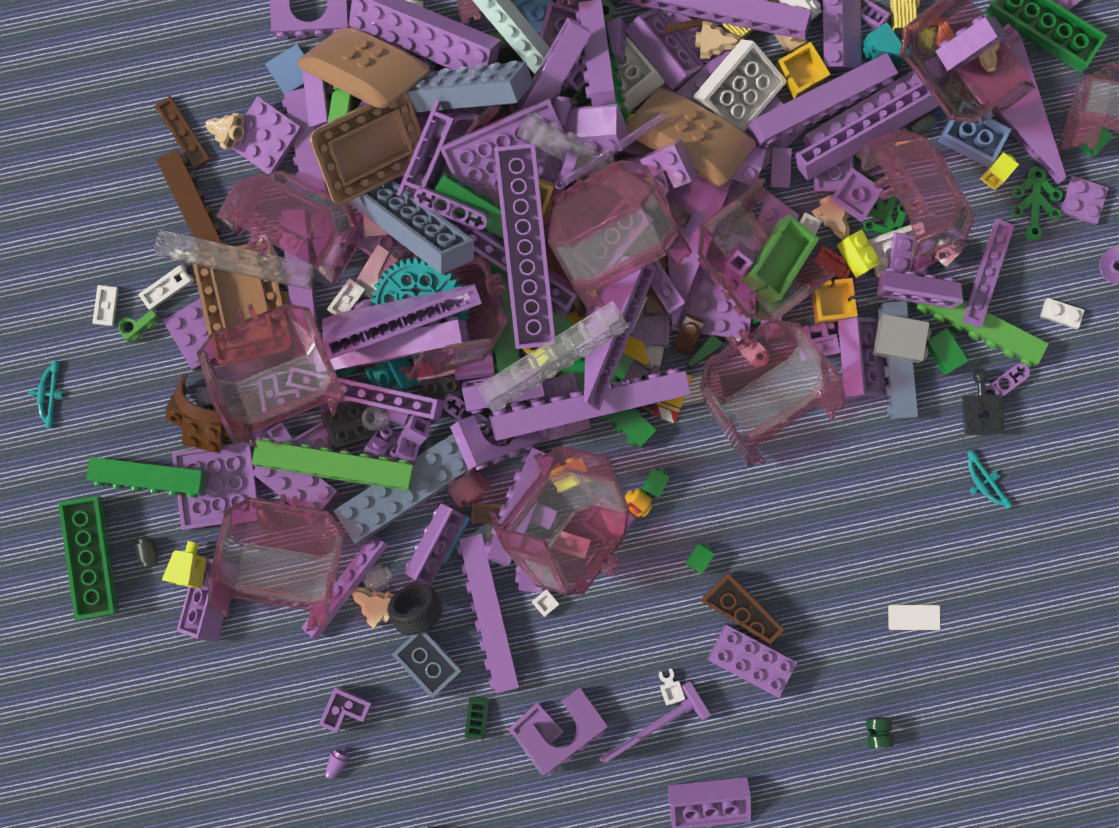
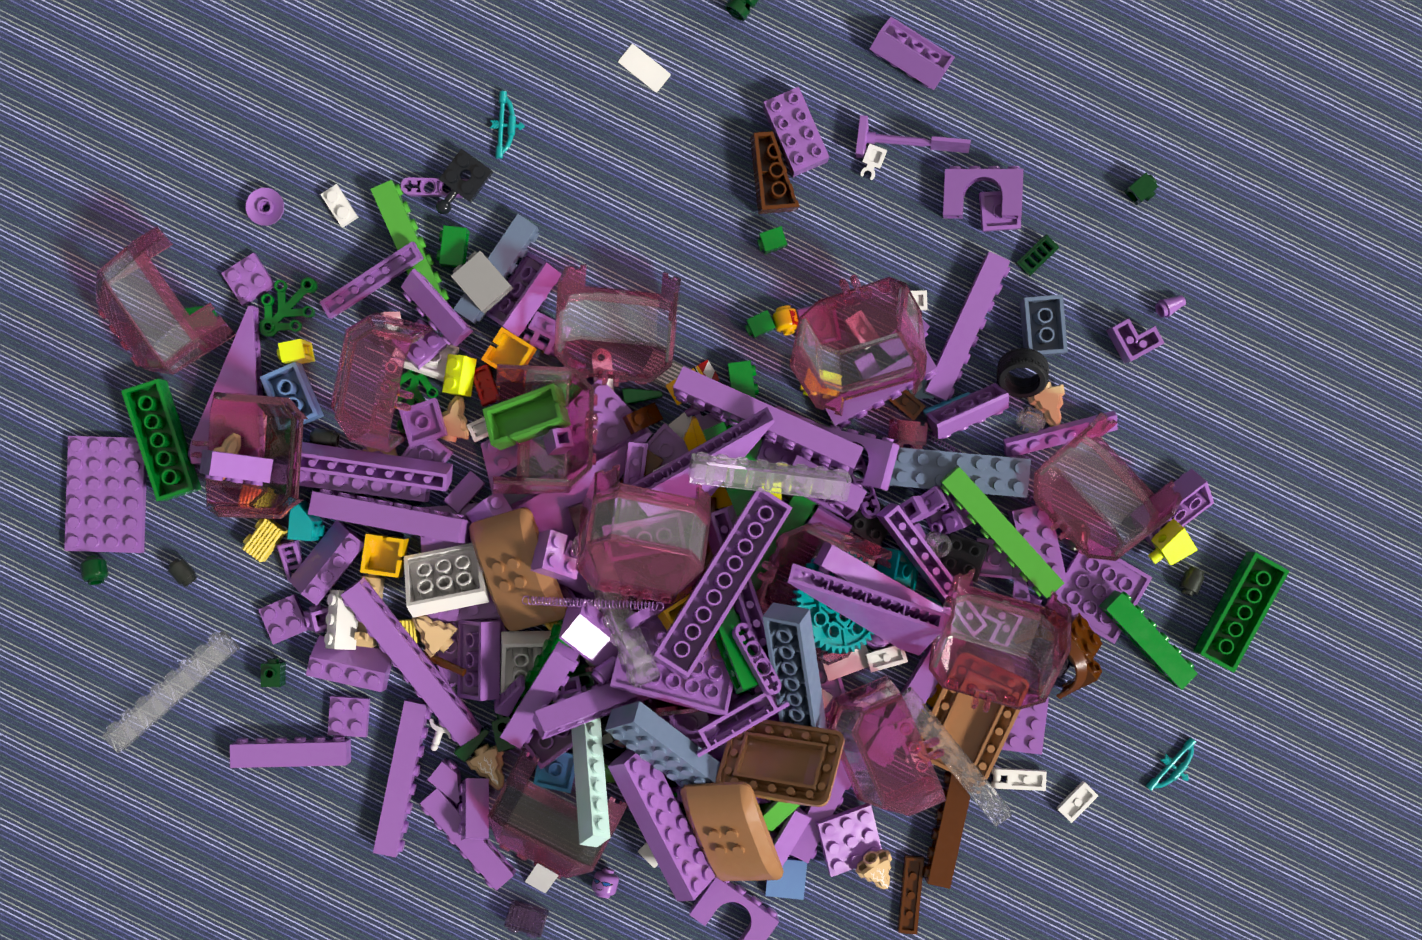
camera: 140 degrees left, 5 degrees up
bright green plate [119,310,160,343] -> none

